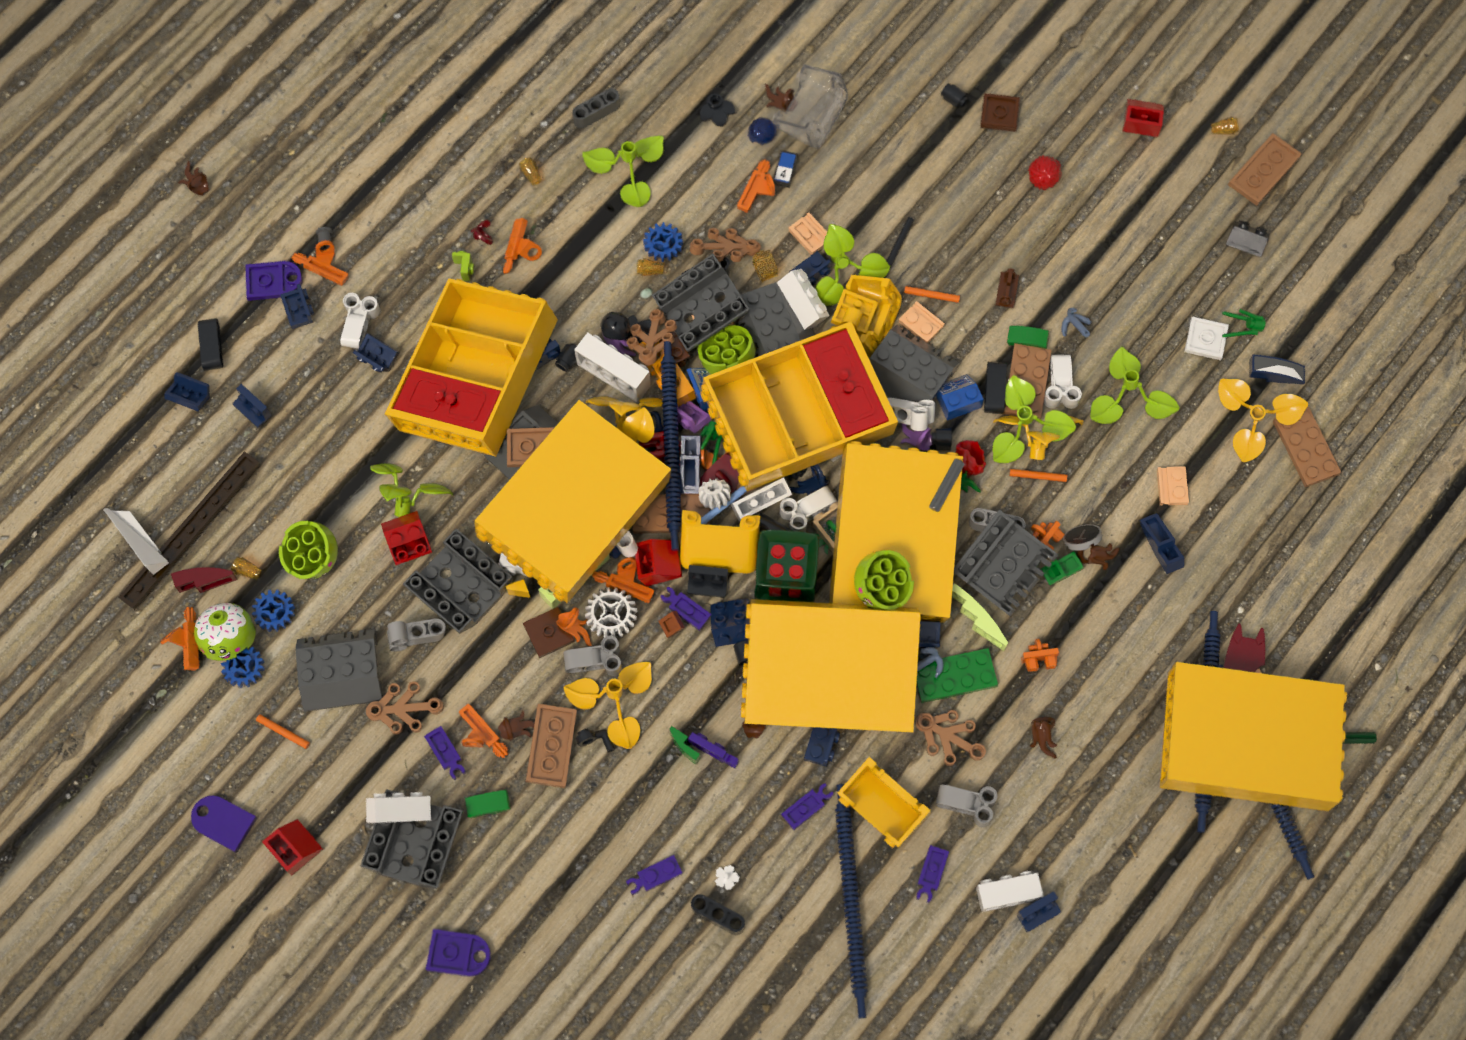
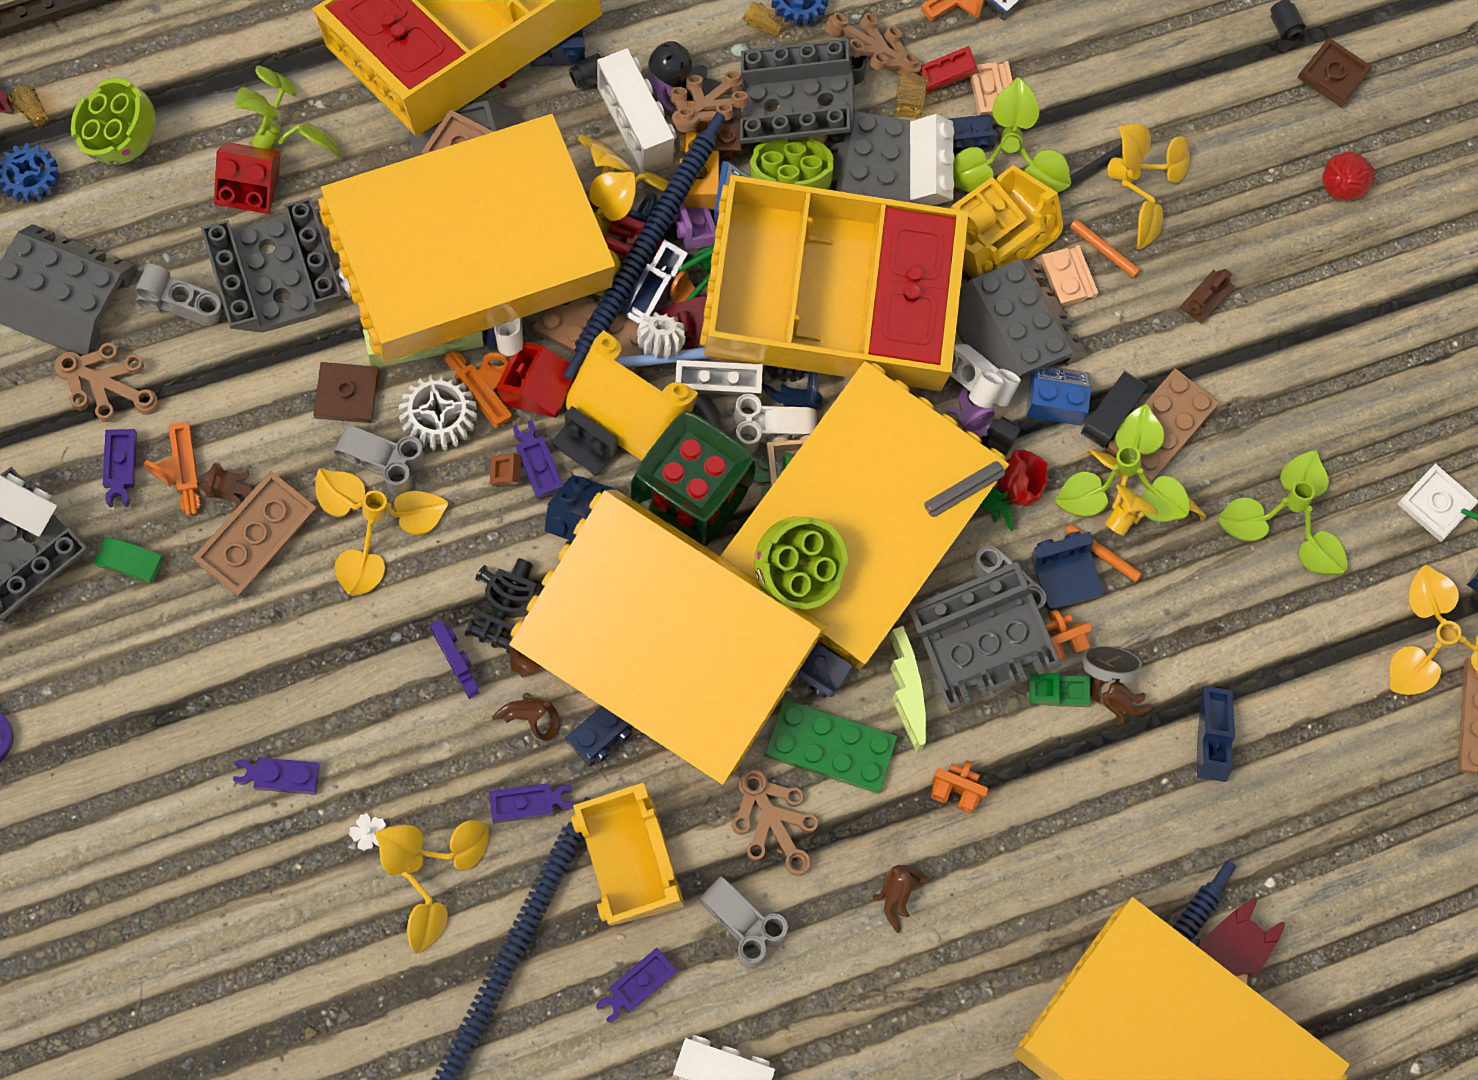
camera: 20 degrees right, 0 degrees up
yellow slope [506,579,530,598] -> none
orange piece [556,607,592,647] -> none
black plate [575,728,615,752] -> none
green slope [670,726,700,765] -> none
black beam [691,894,745,935] -> none
sand blue piece [917,647,944,678] -> none
green slope [1007,326,1049,349] -> none
white piece [1044,355,1082,409] -> none
sand blue piece [1061,307,1091,338] -> none
light nougat plate [1157,467,1189,505] -> none
none -> yellow plant [375,820,489,953]
none -> black piece [465,558,541,654]
none -> reddish brown piece [492,693,559,741]
none -> red plate [920,46,979,93]
none -> dark blue bracket [1031,531,1104,610]
none -> yellow plant [1108,123,1190,249]

